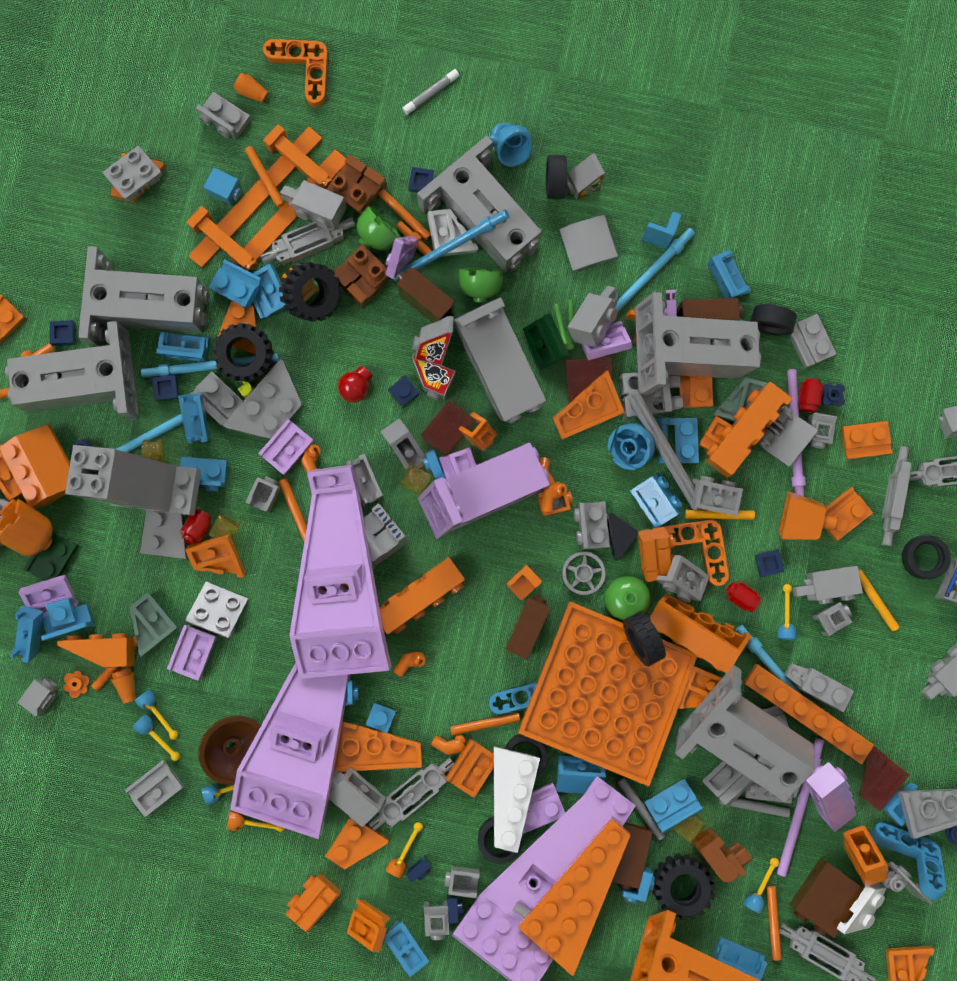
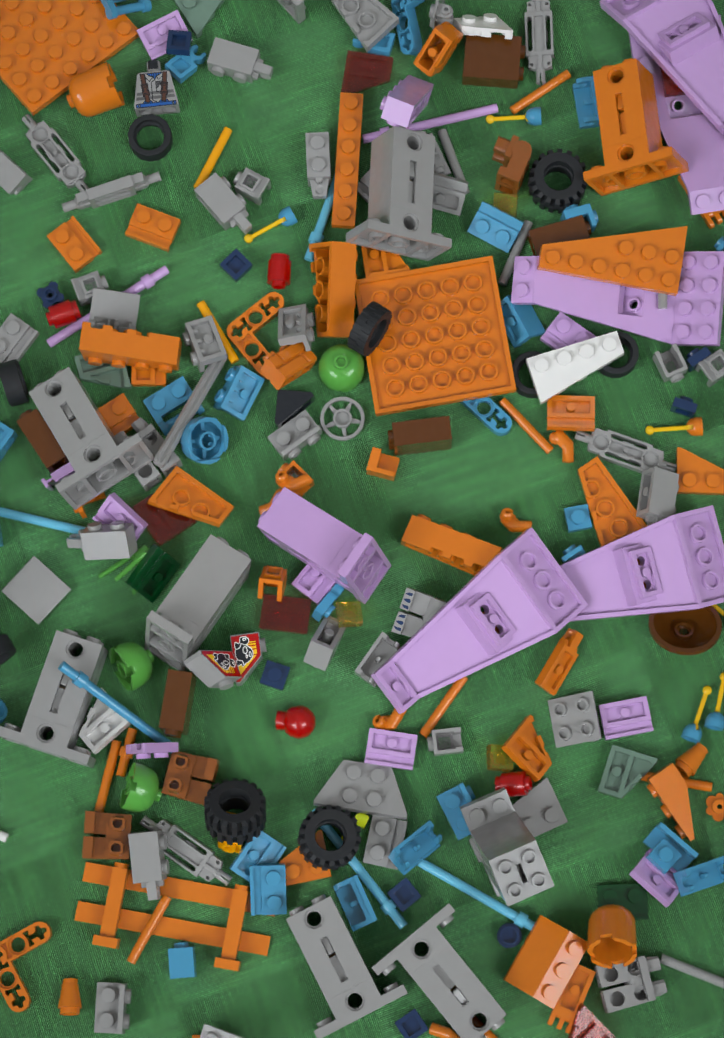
camera: 110 degrees left, 5 degrees down
clear yellow wheel [142,439,165,462] -> none
dark blue plate [408,167,434,193] -> none
orange torso [778,491,837,540] -> none
none -> orange hinge [535,628,584,696]

